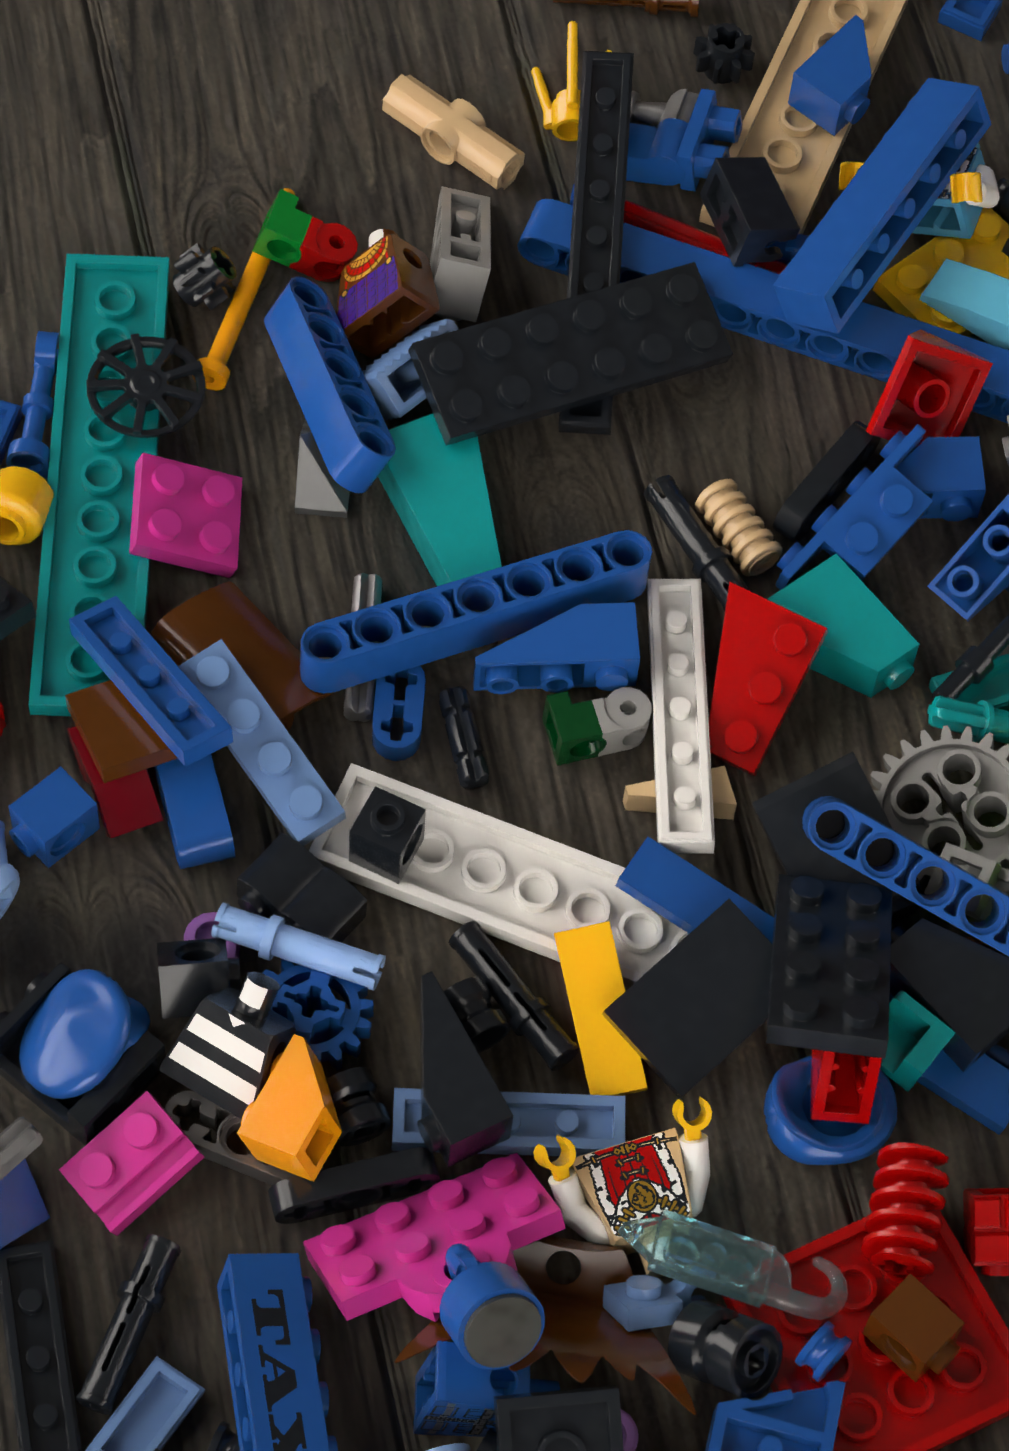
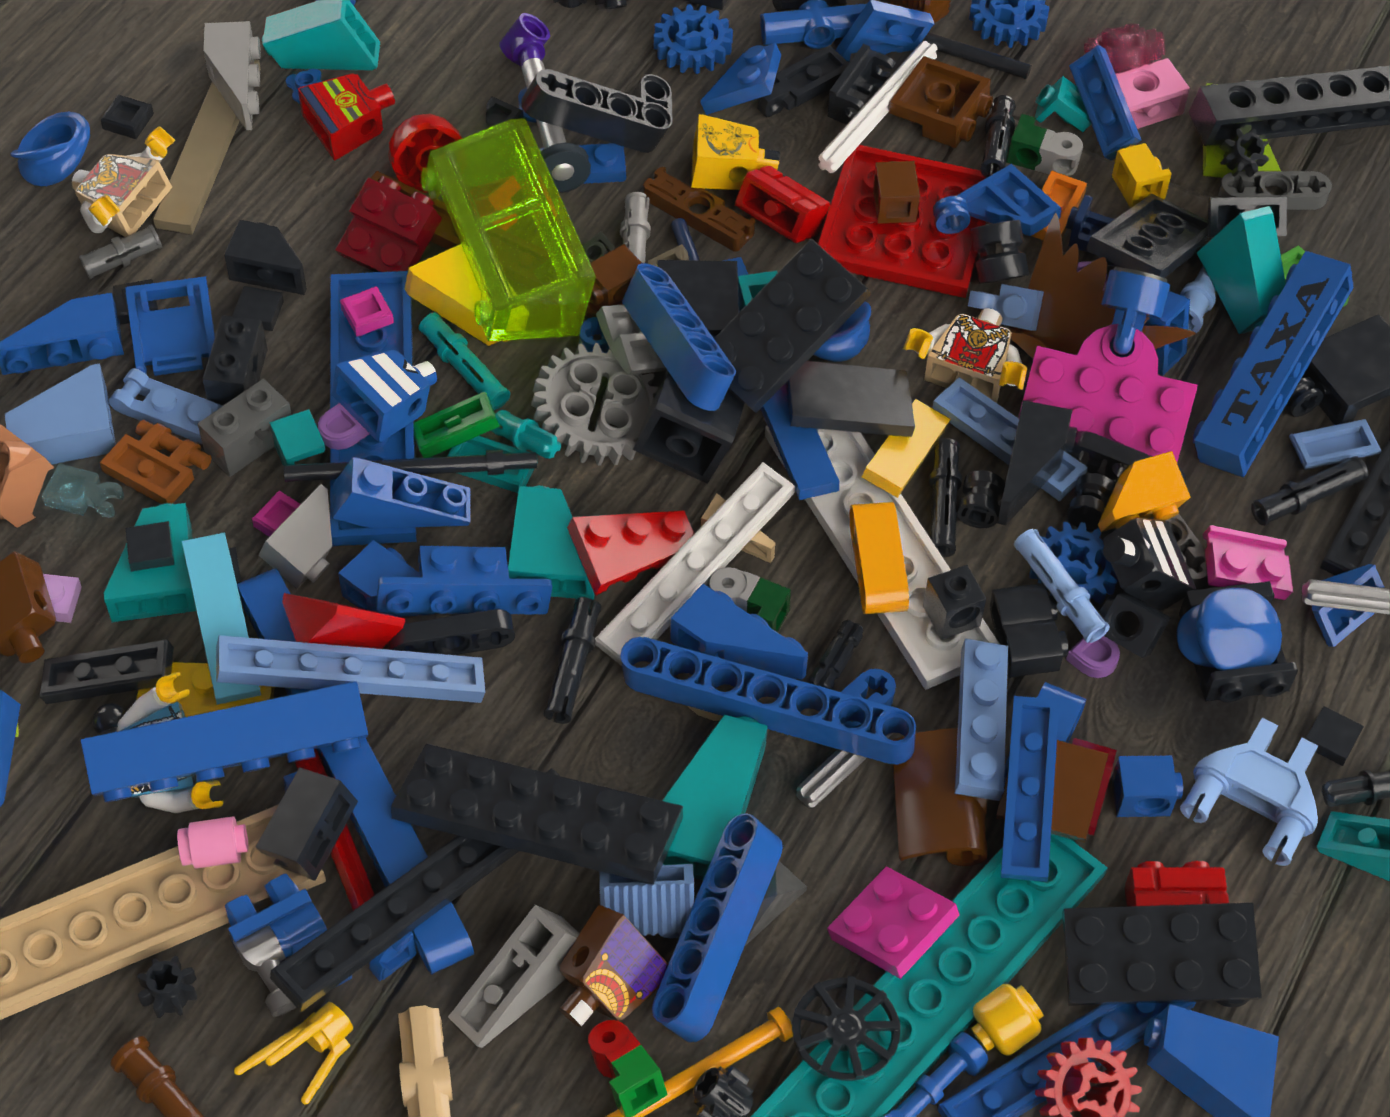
camera: 135 degrees left, 5 degrees down
clear light blue plate [618,1209,848,1320] -> none
tan piece [695,479,782,576] -> none
blue slope [788,15,872,136] -> none
red piece [861,1142,950,1277] -> none
none -> bright pink brick [177,816,249,869]
none -> medium blue plate [216,635,485,703]
none -> light orange beam [849,502,909,614]

